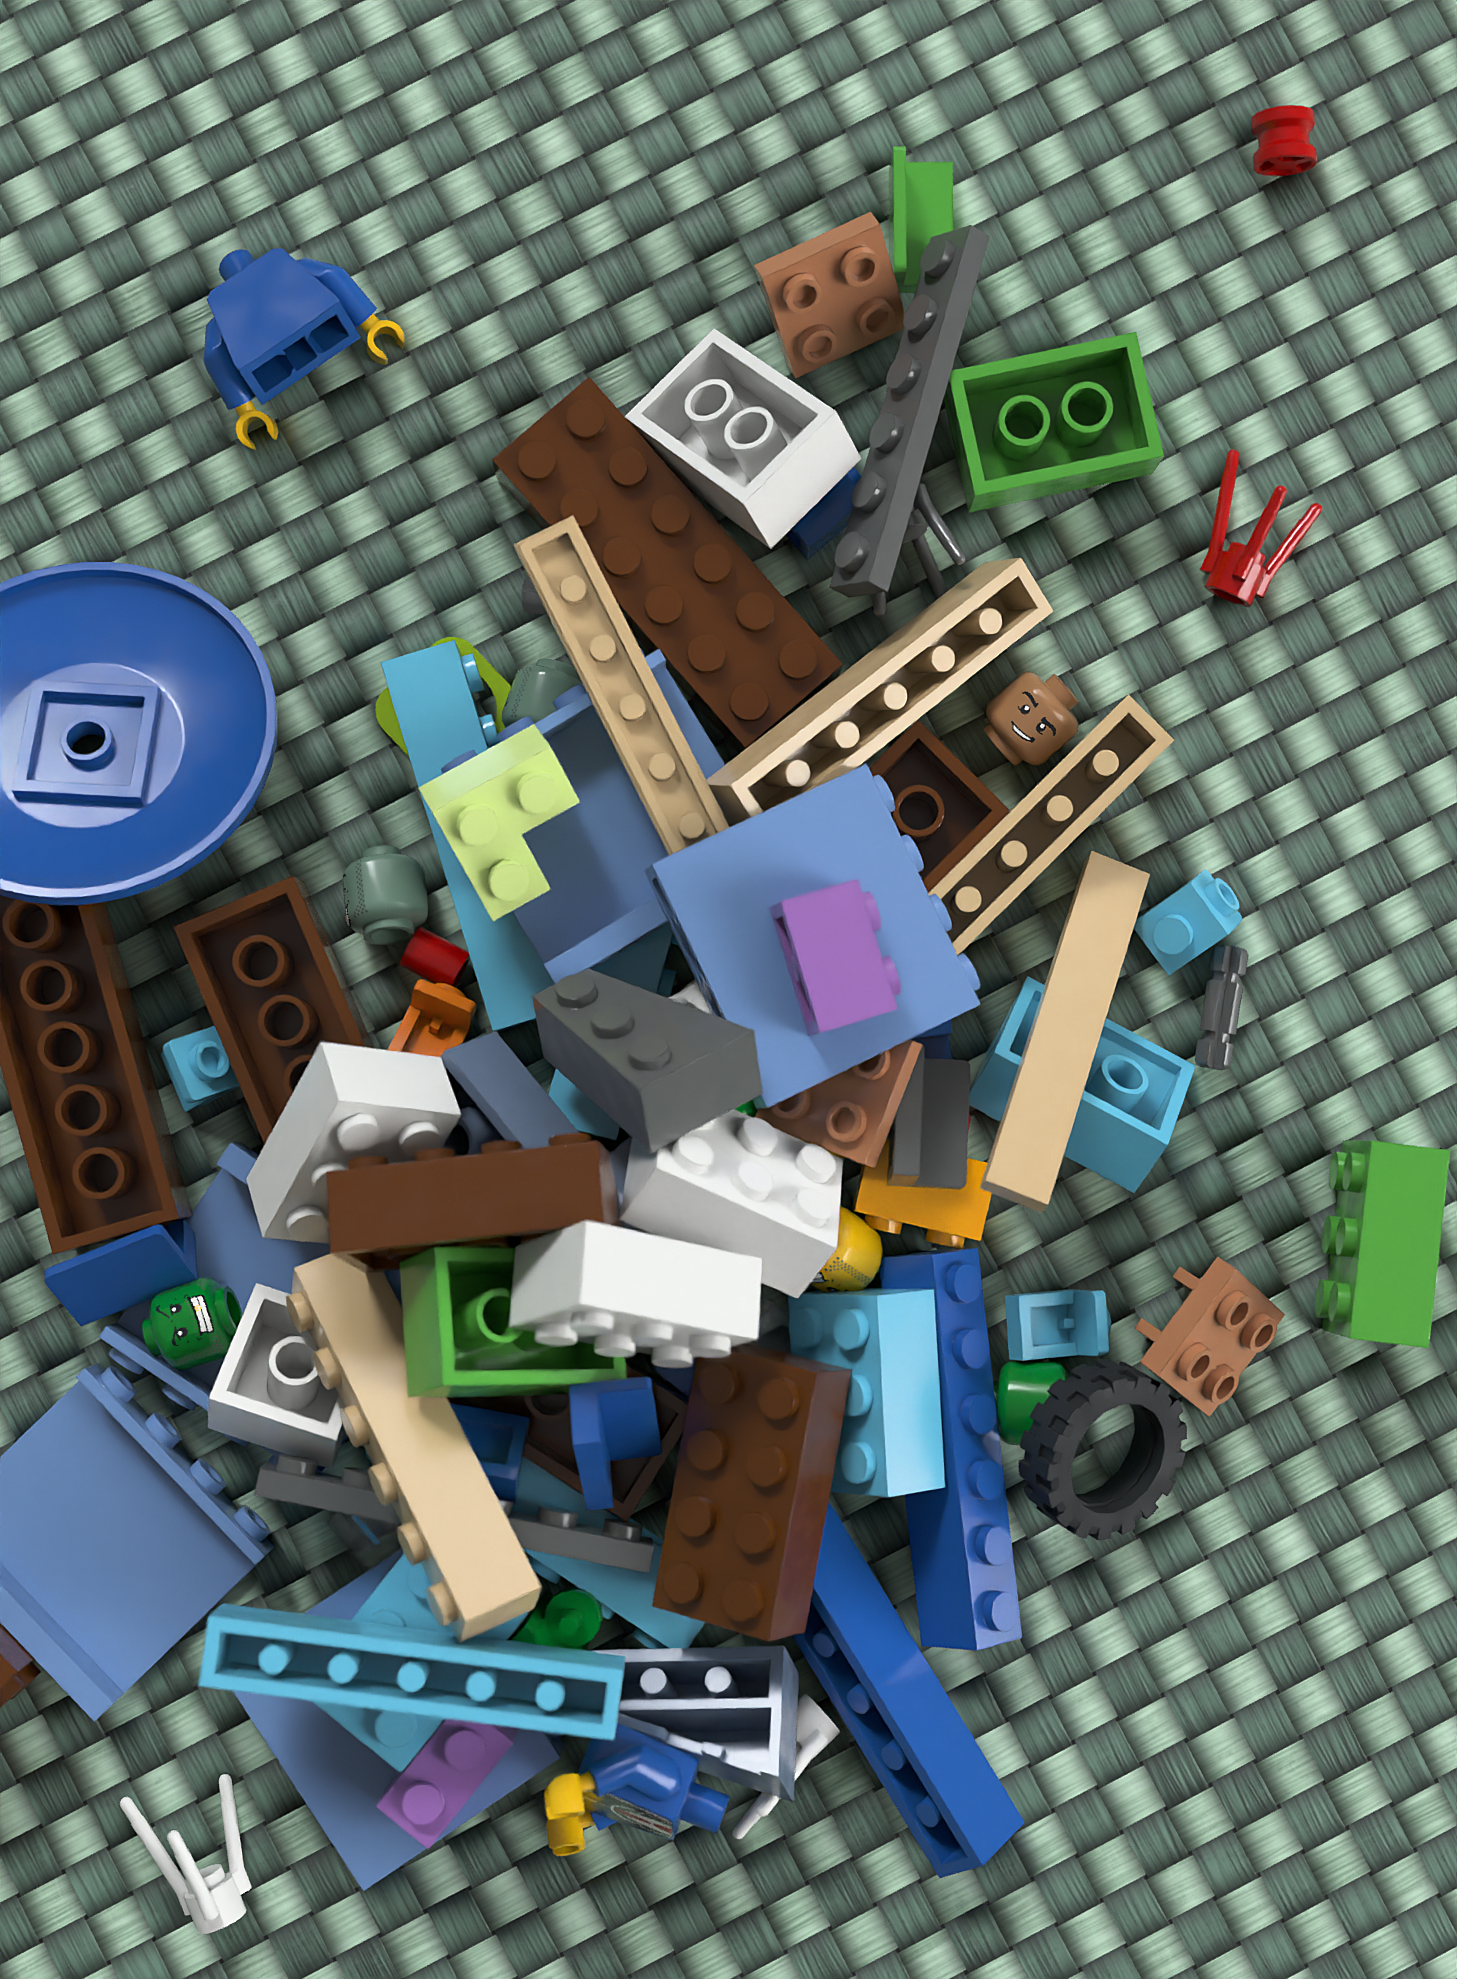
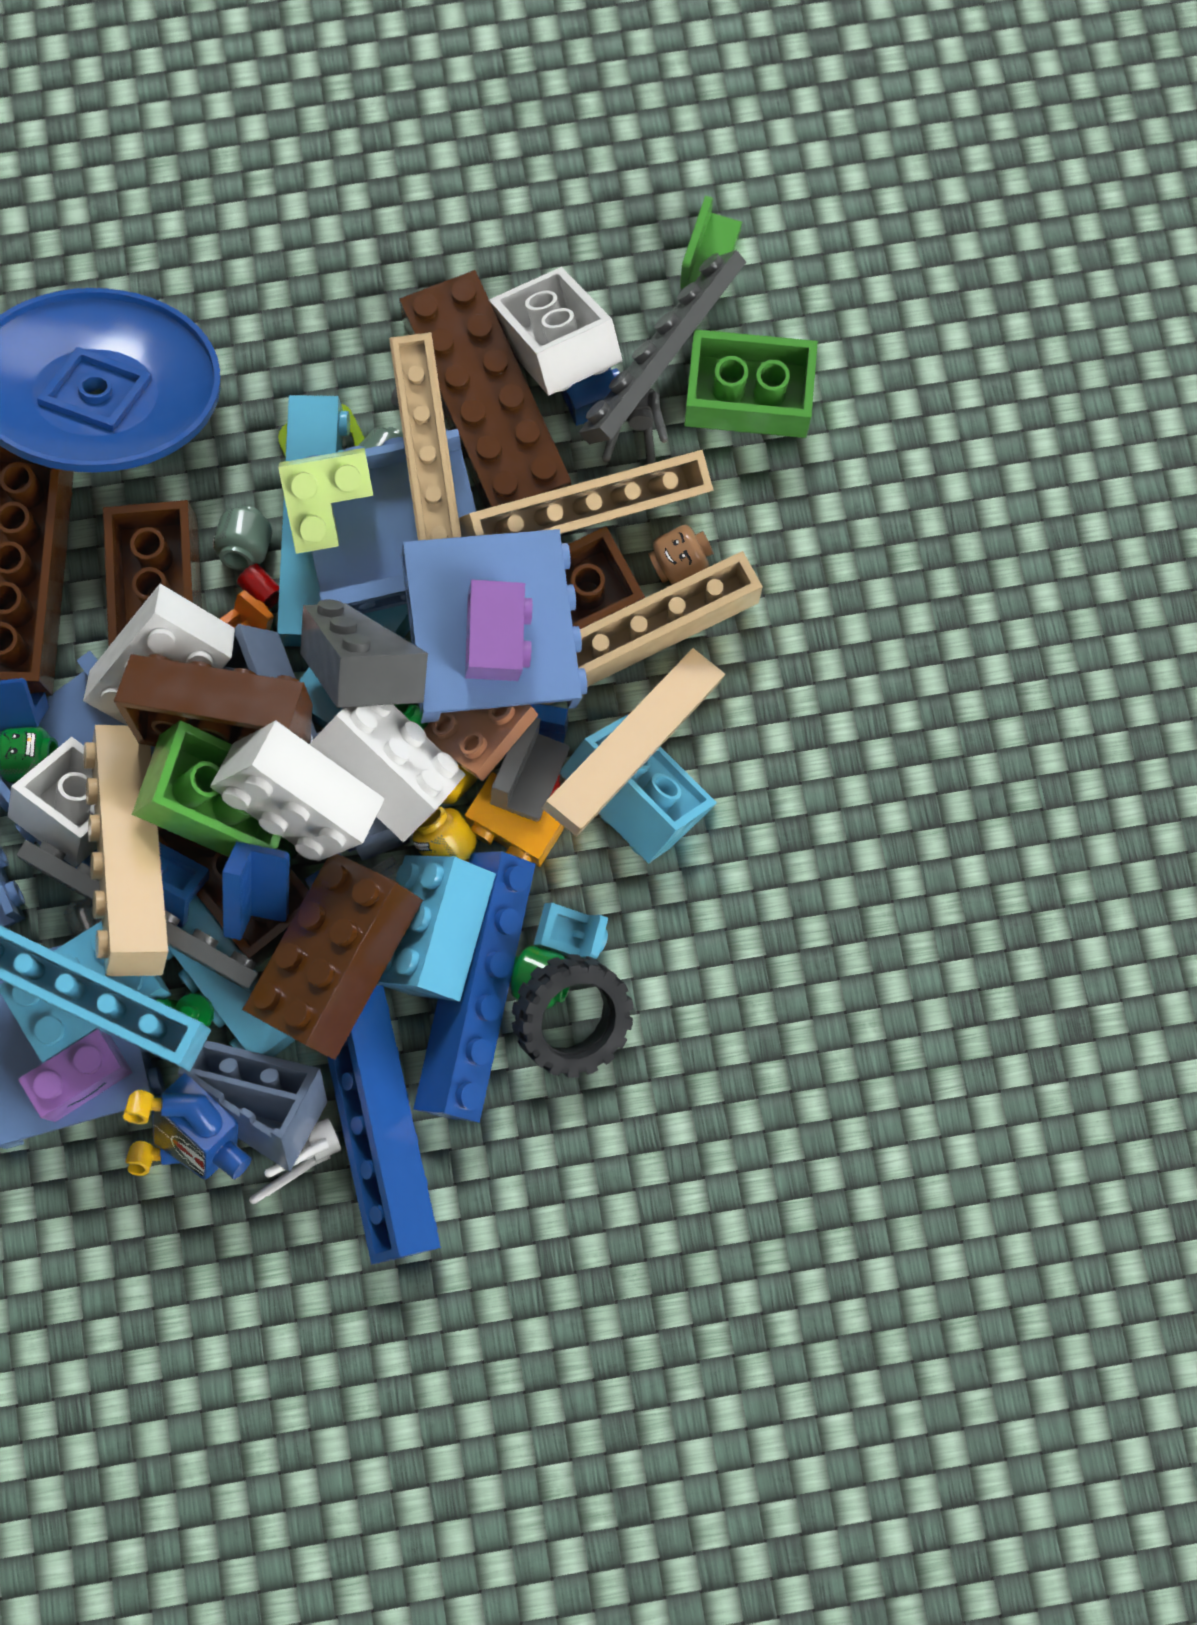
camera: 20 degrees right, 10 degrees down
medium azure bracket [161,1026,240,1112] -> none
blue torso [203,248,405,450] -> none
nougat plate [754,212,905,379] -> none
medium azure bracket [1134,869,1243,976] -> none
nougat plate [1134,1257,1285,1417] -> none
dark grey axle [1195,945,1248,1070] -> none
red plant [1200,449,1322,607] -> none
red wheel [1251,105,1317,176] -> none
bright green brick [1315,1140,1450,1348] -> none

